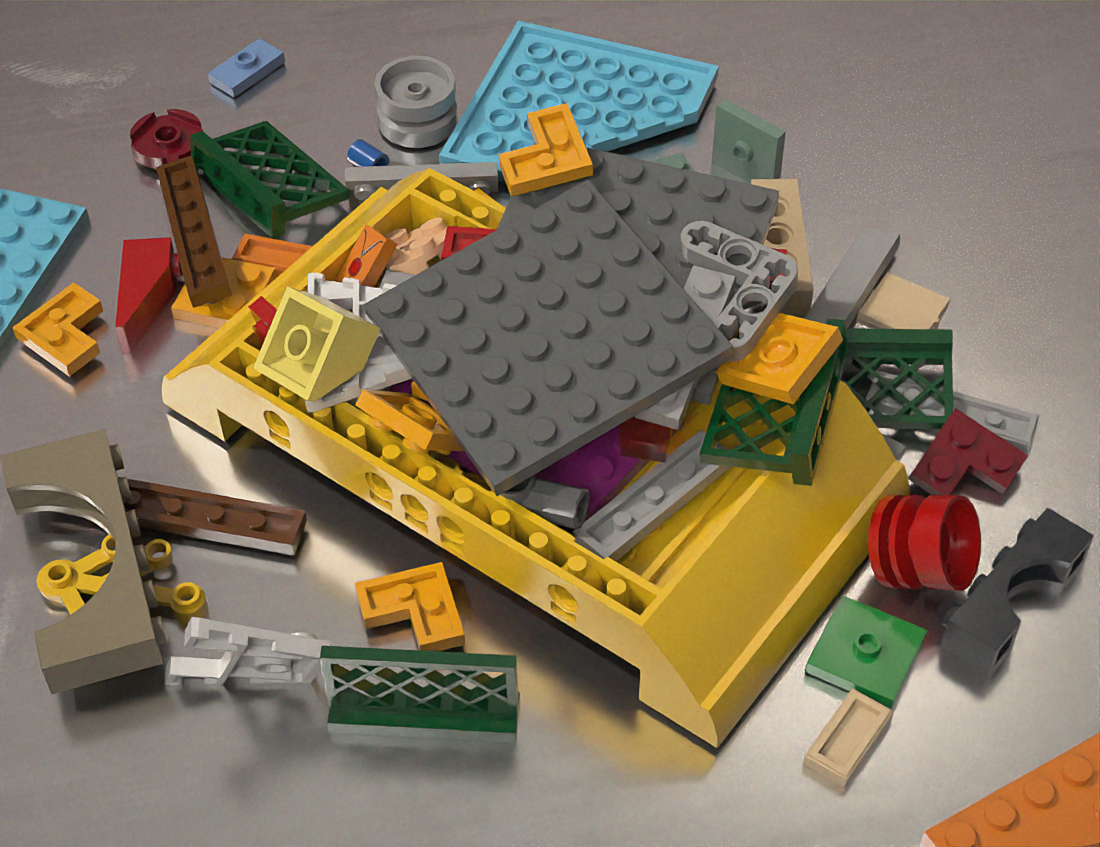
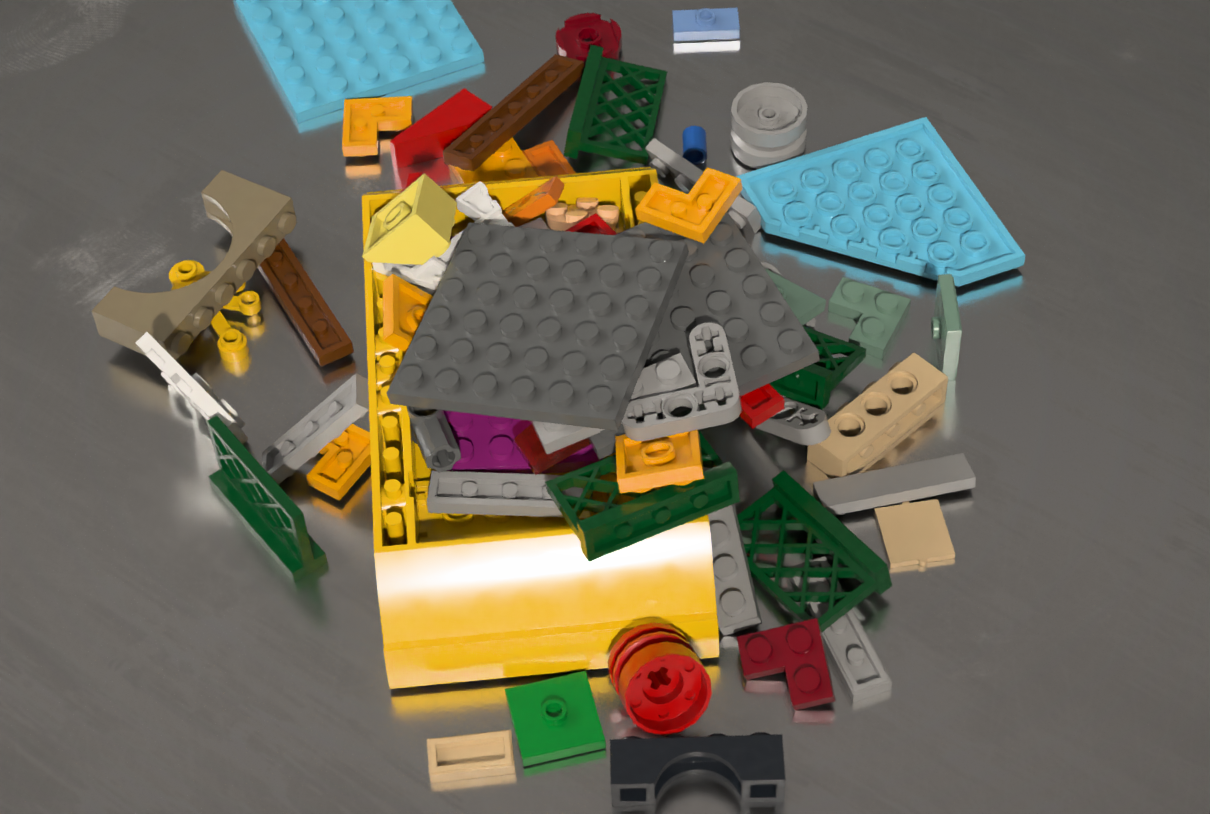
camera: 50 degrees right, 0 degrees up
none -> light grey plate [262,373,369,485]

